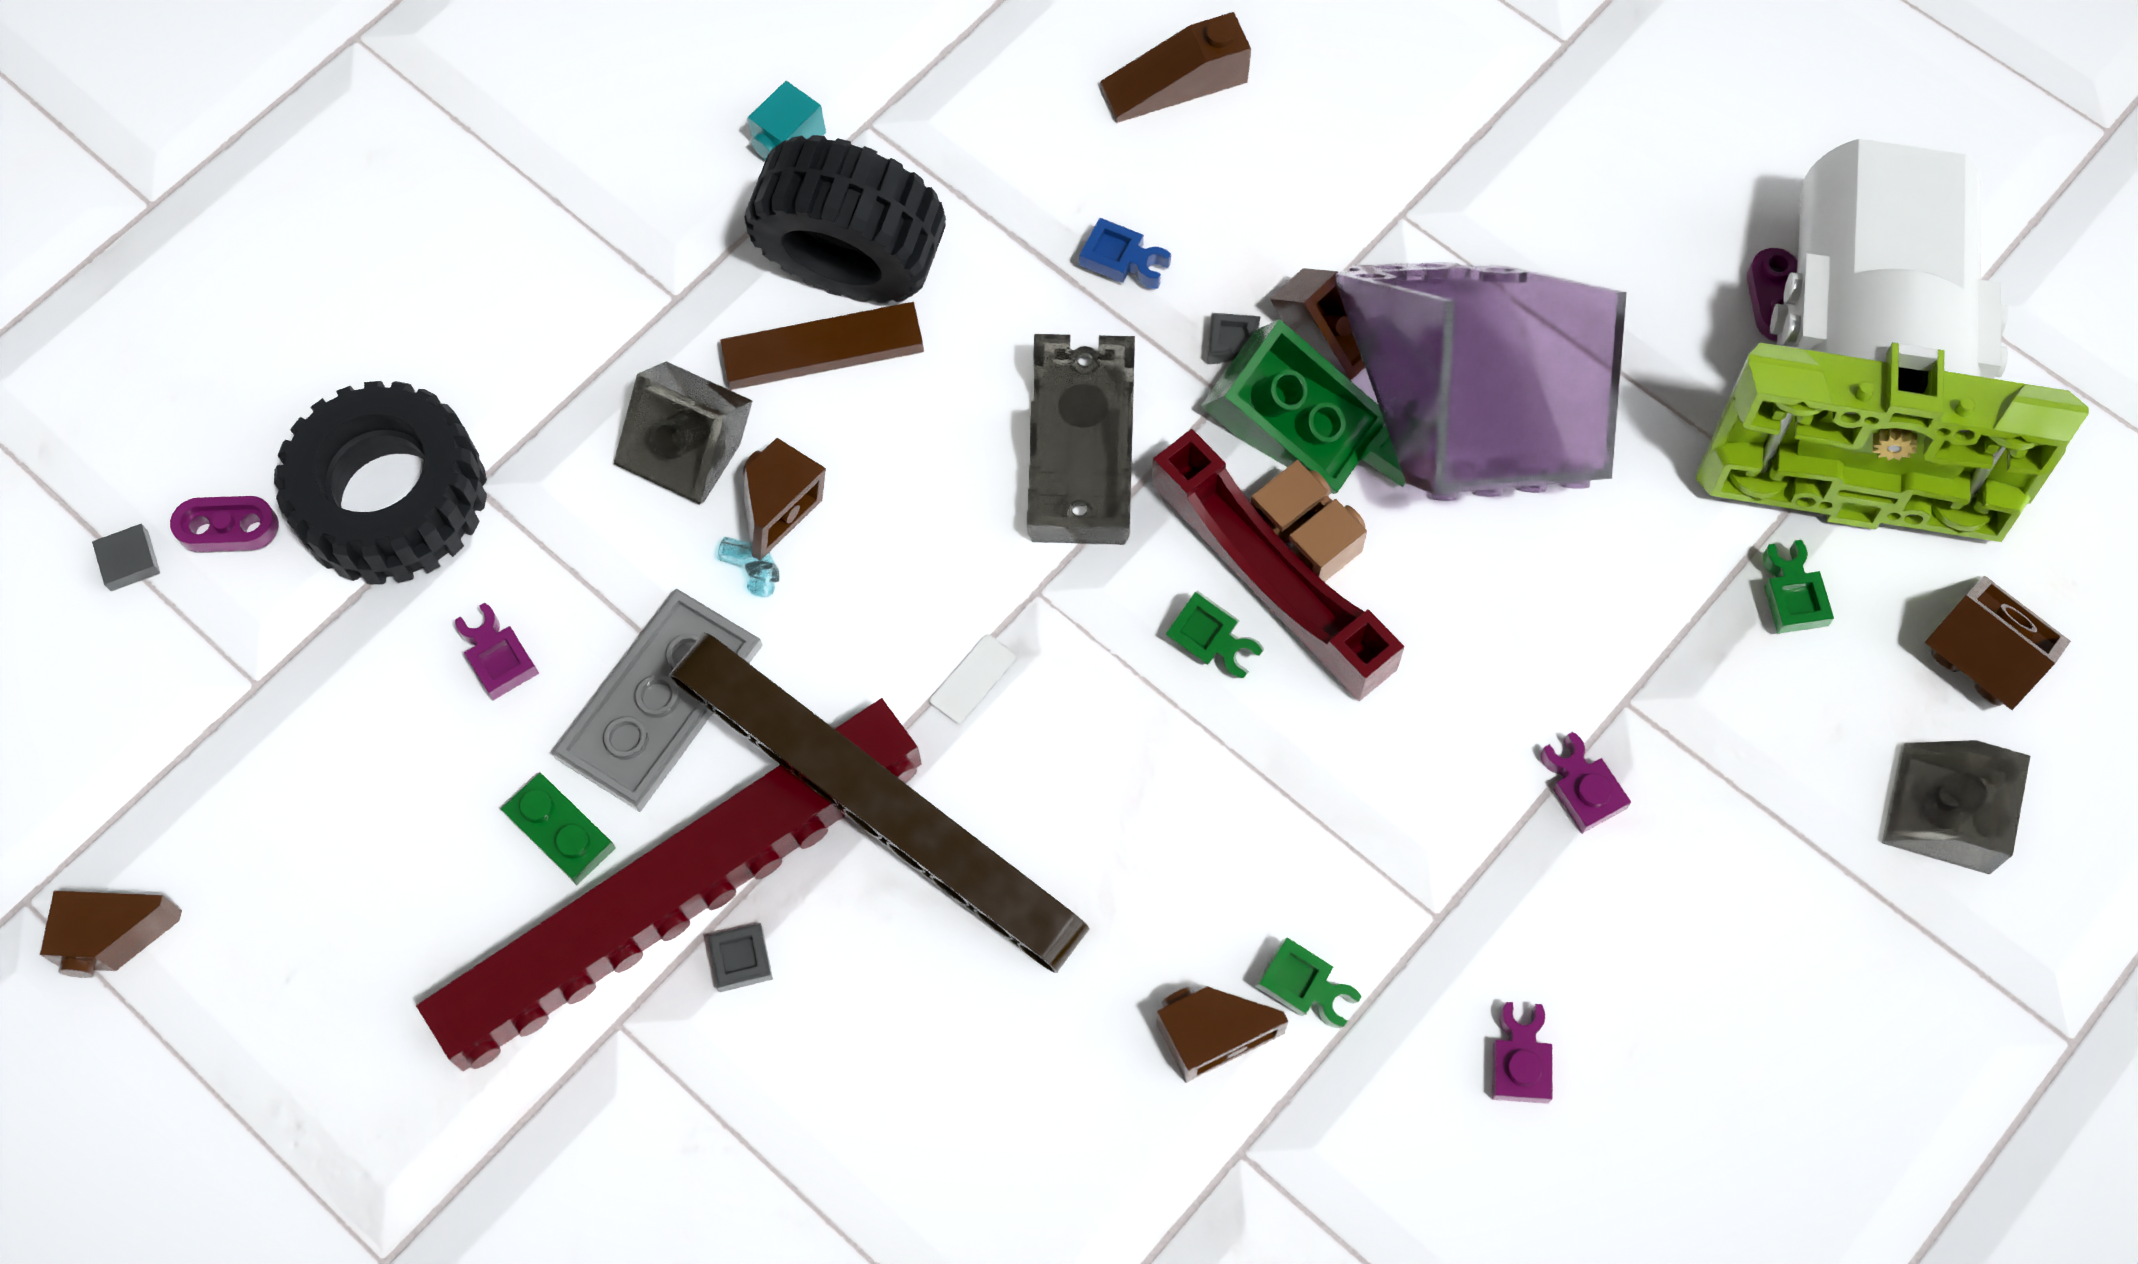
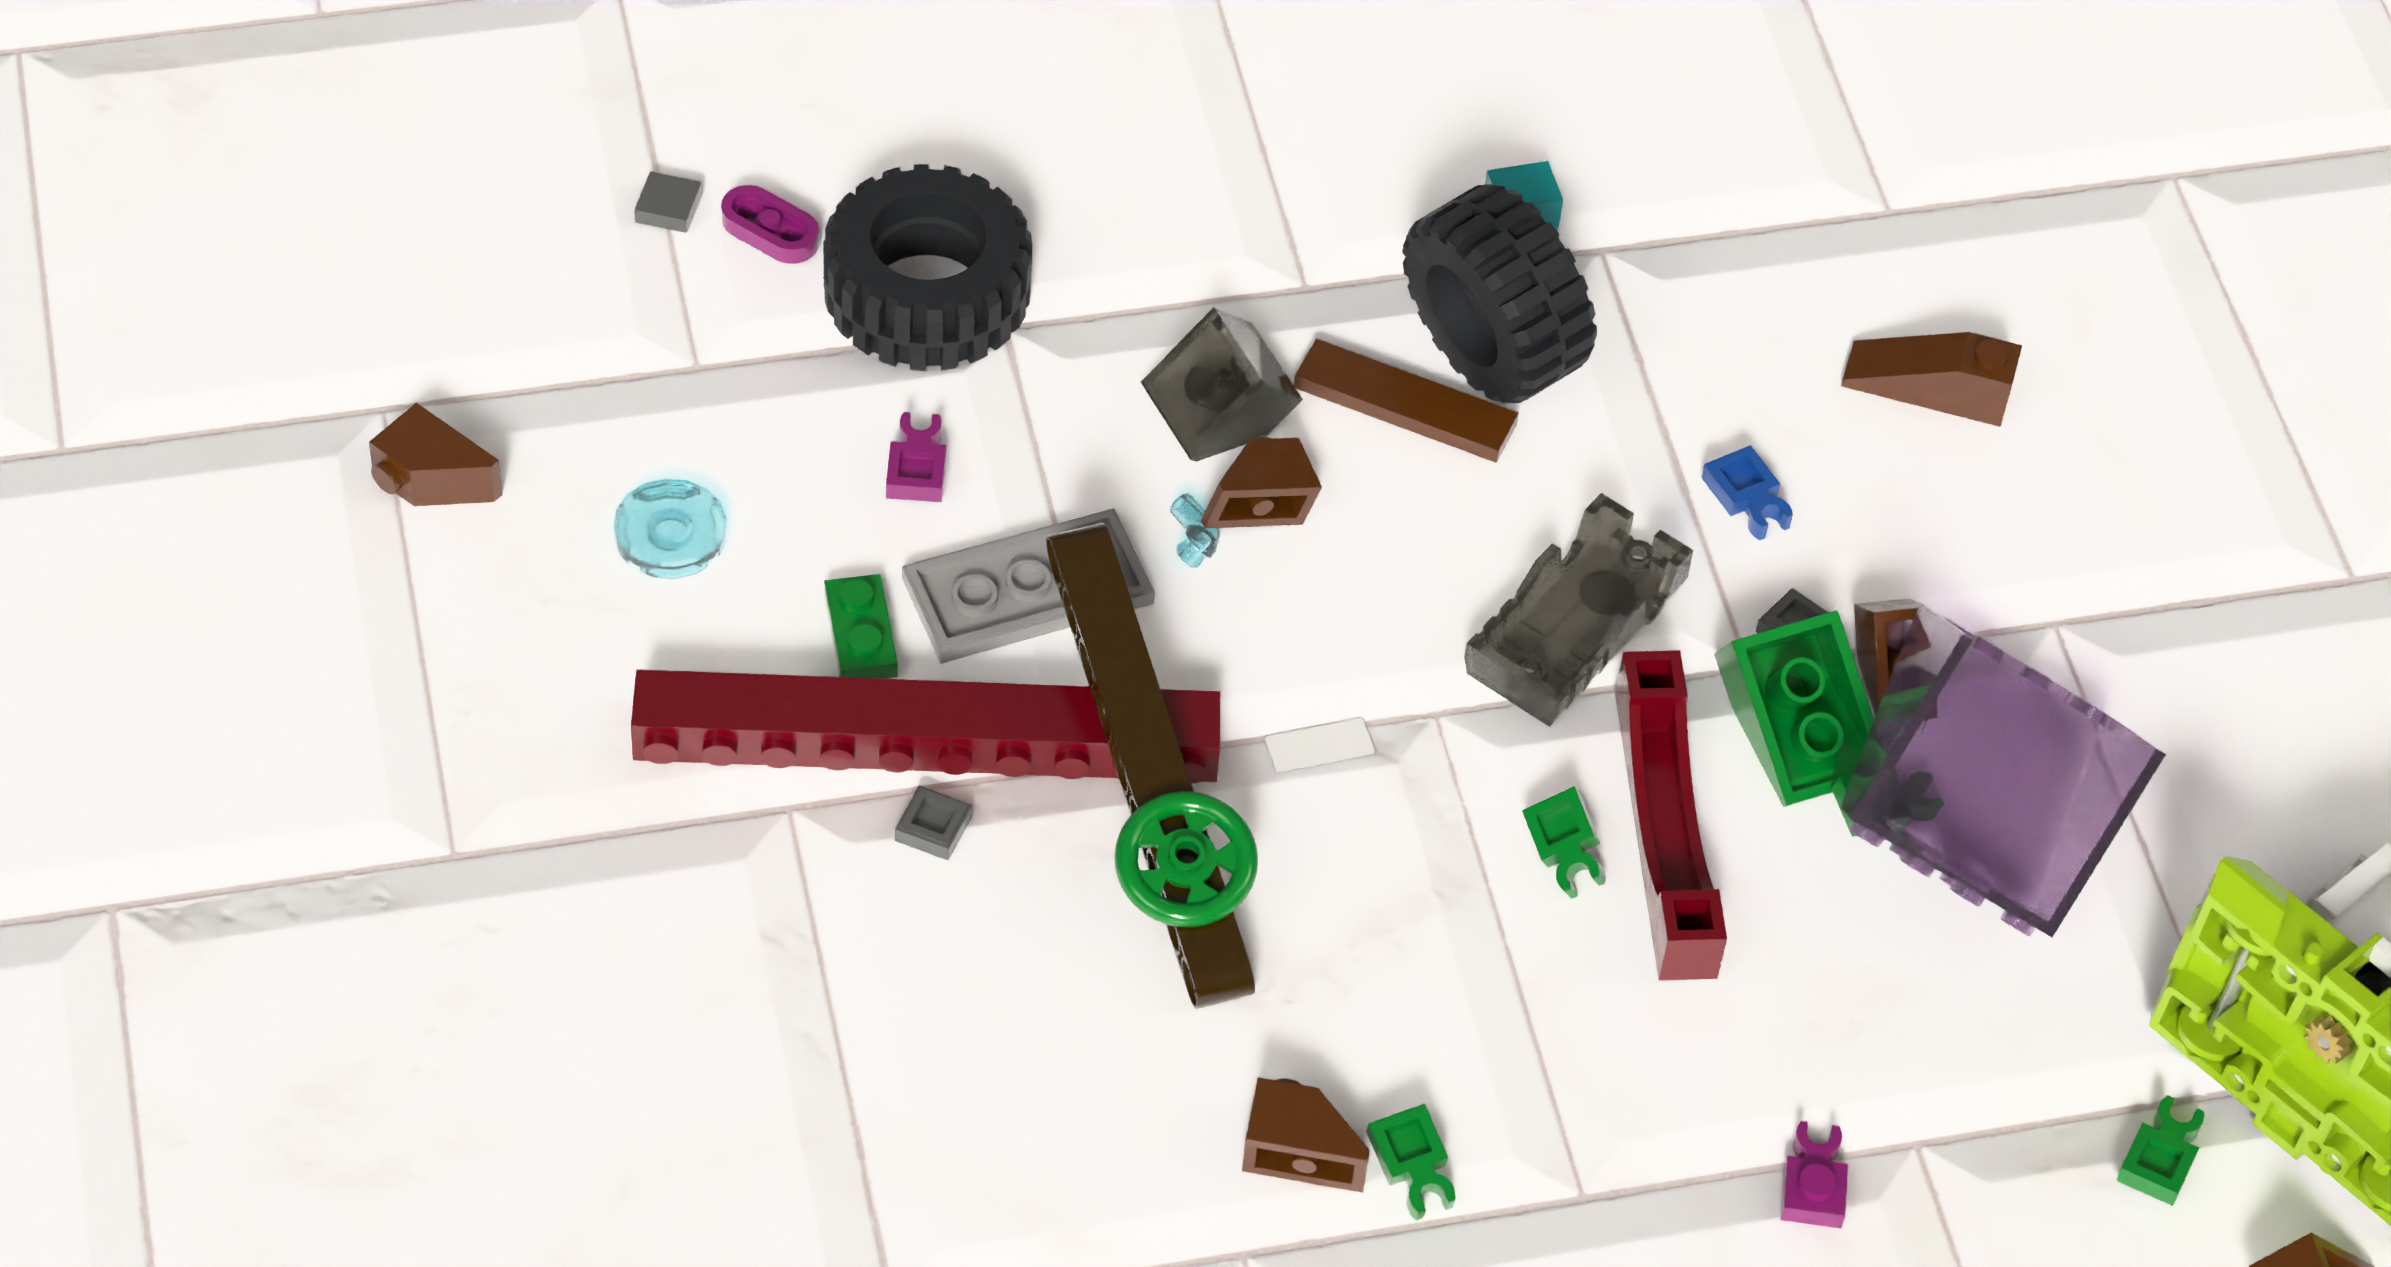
camera: 30 degrees right, 15 degrees down
medium nougat piece [1251,460,1367,582] -> none
none -> clear light blue tile [613,478,727,579]
none -> green plate [1114,791,1258,927]

